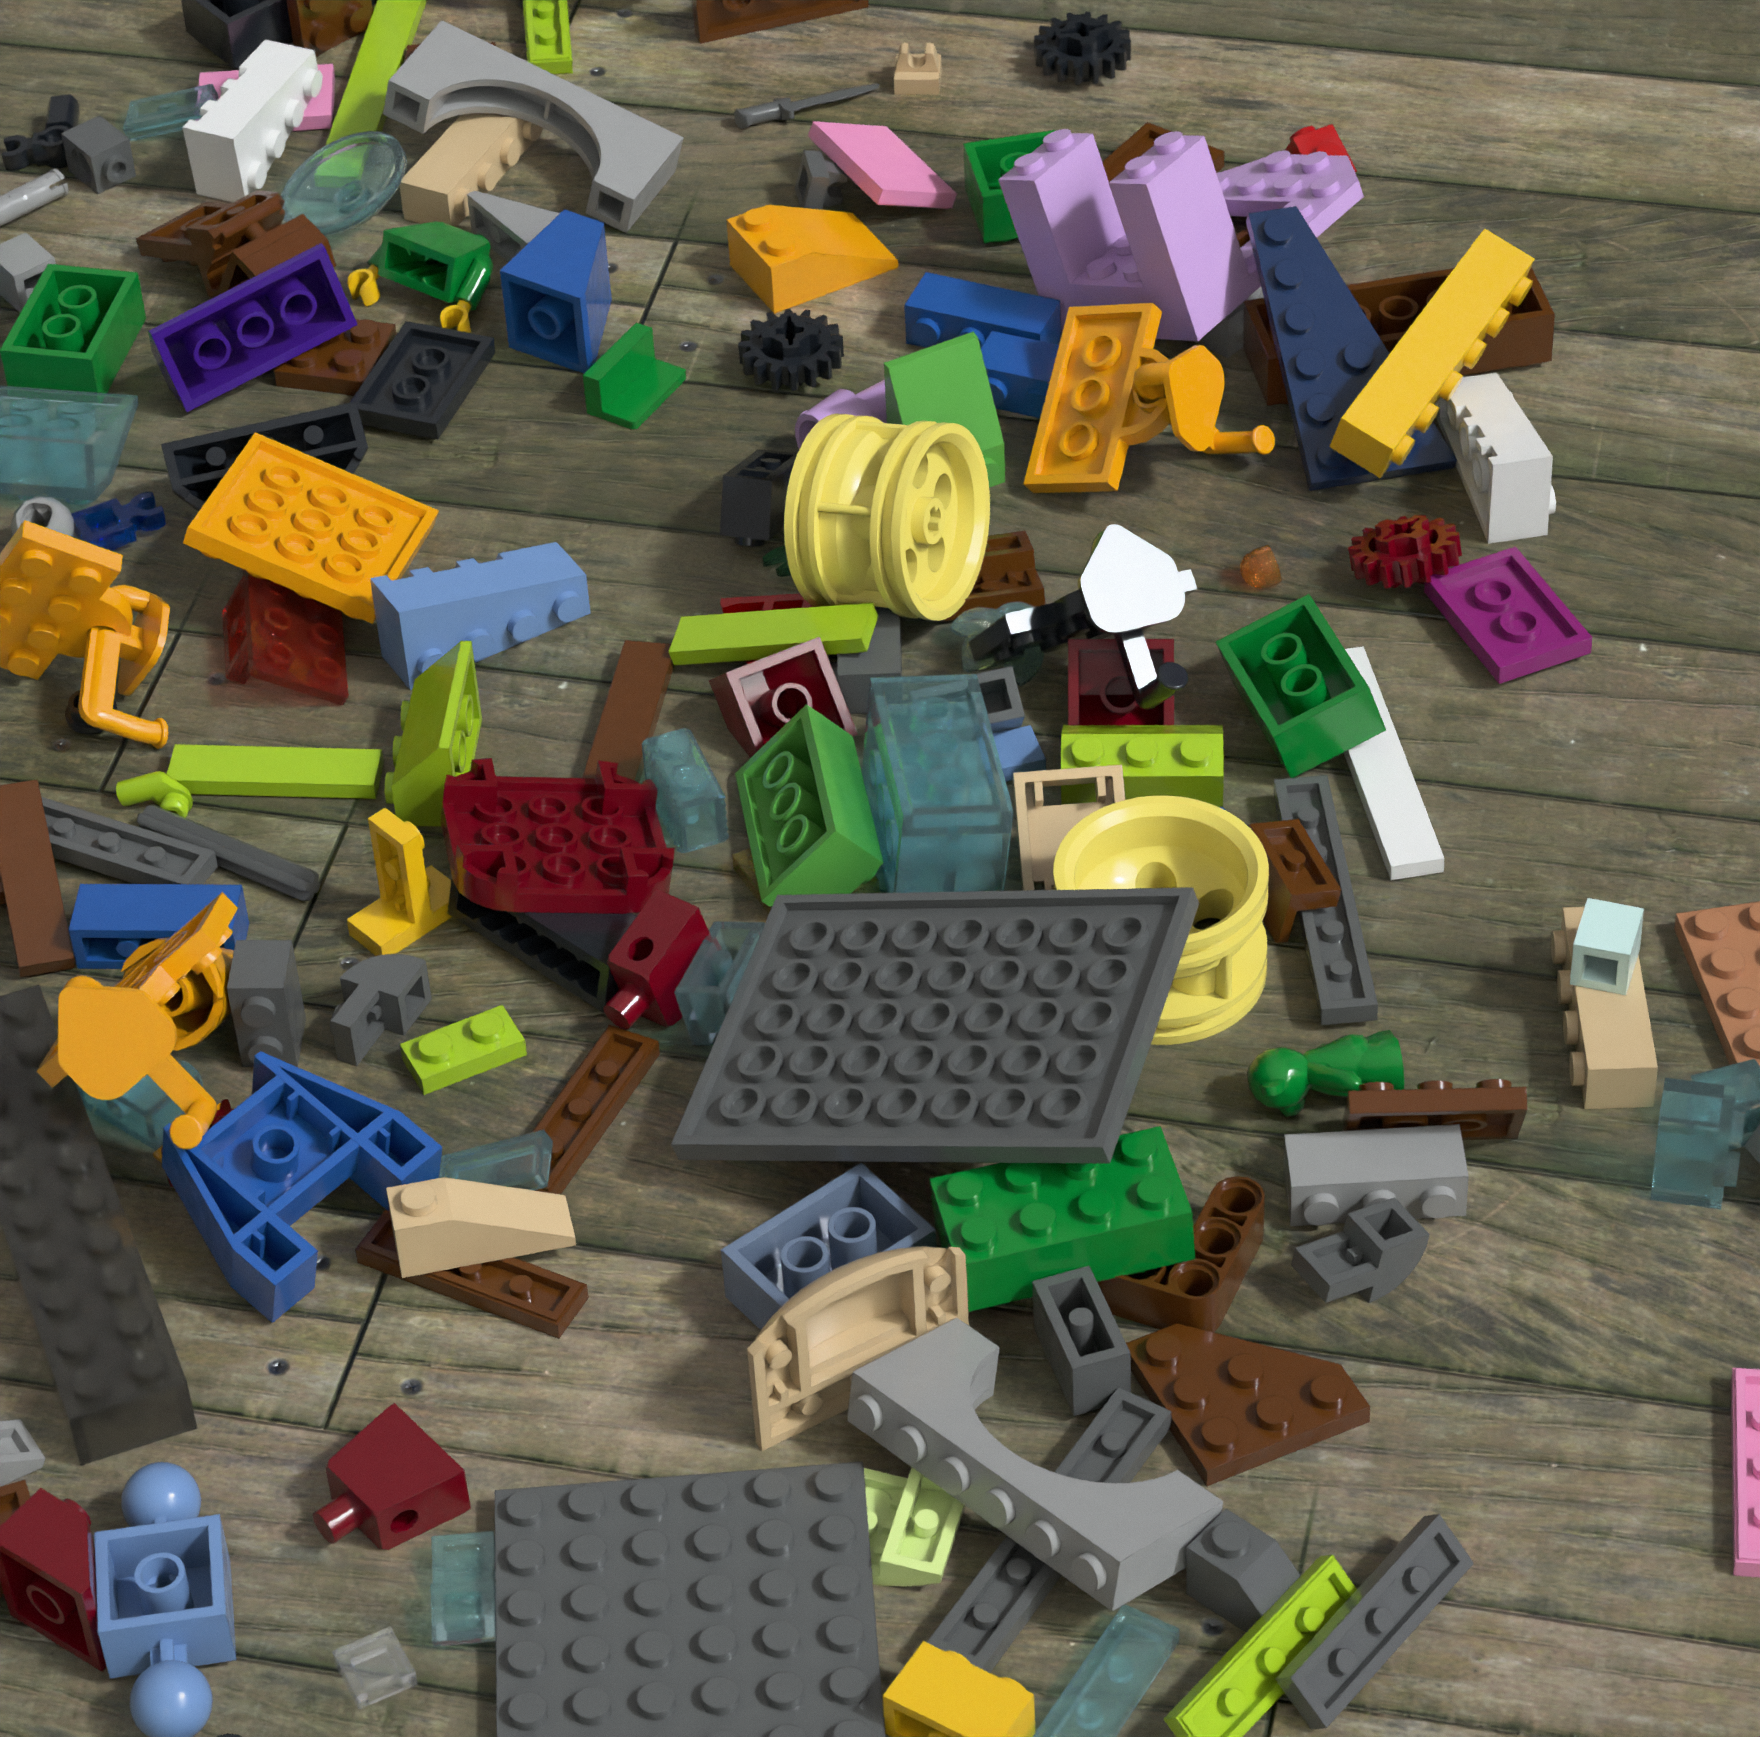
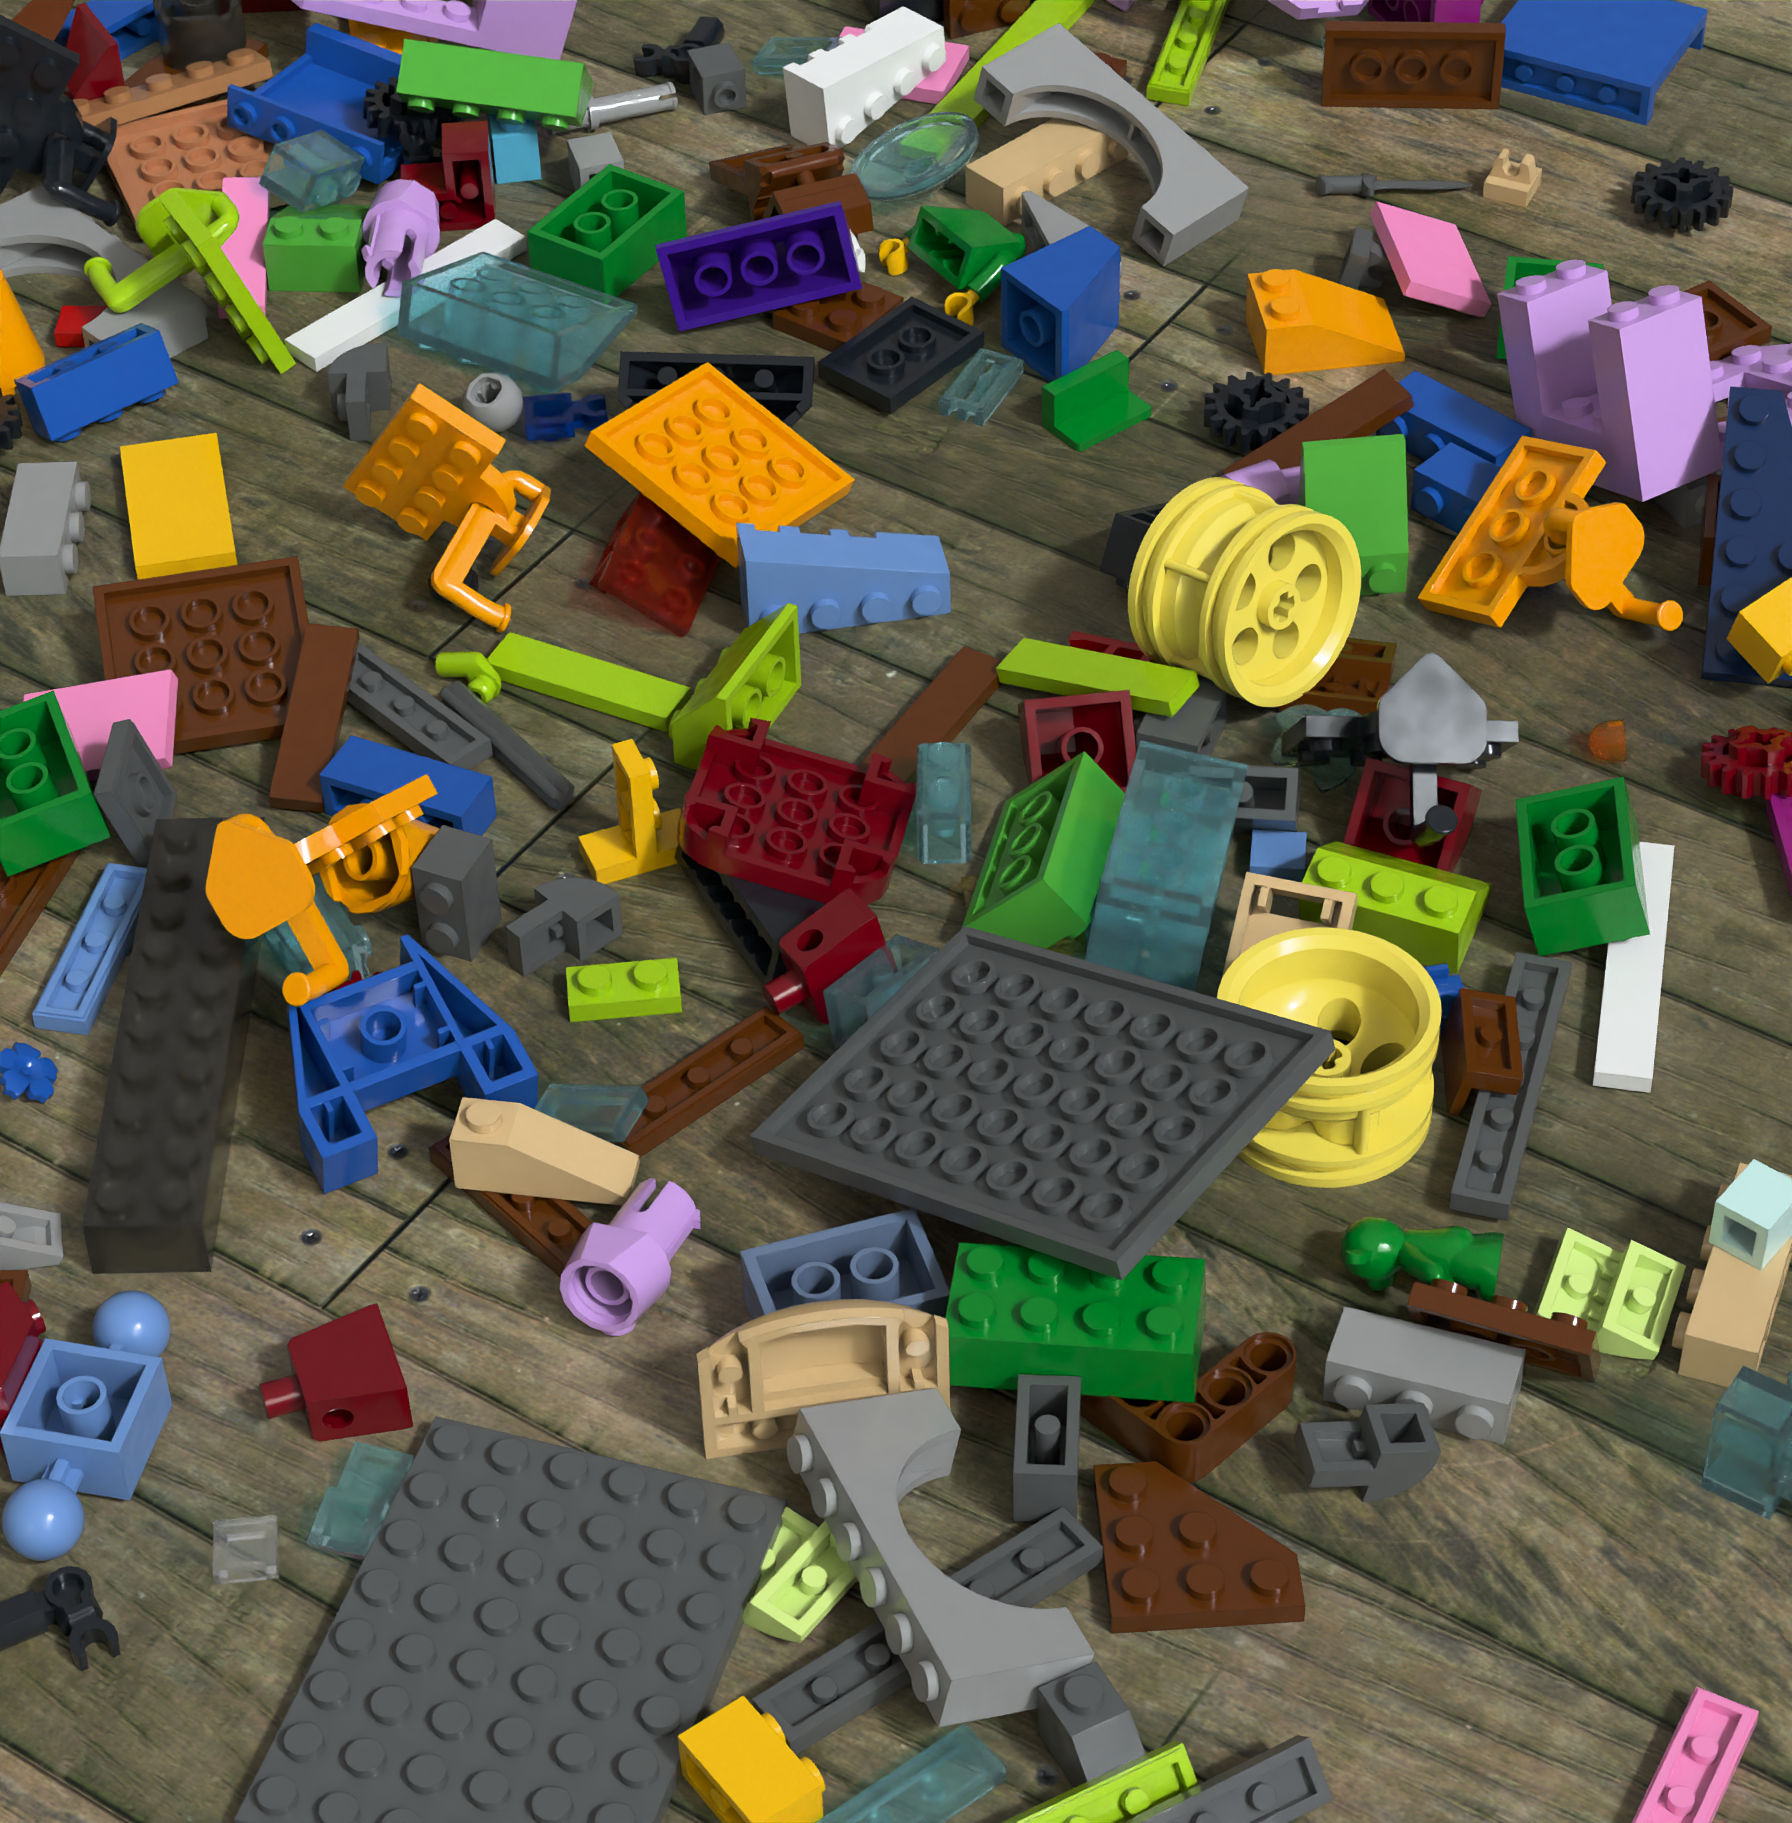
camera: 20 degrees right, 0 degrees up
none -> lavender piece [560,1178,701,1336]
none -> clear light blue tile [939,348,1023,426]
none -> reddish brown tile [1222,369,1414,475]
none -> yellowish green slope [1533,1228,1686,1360]

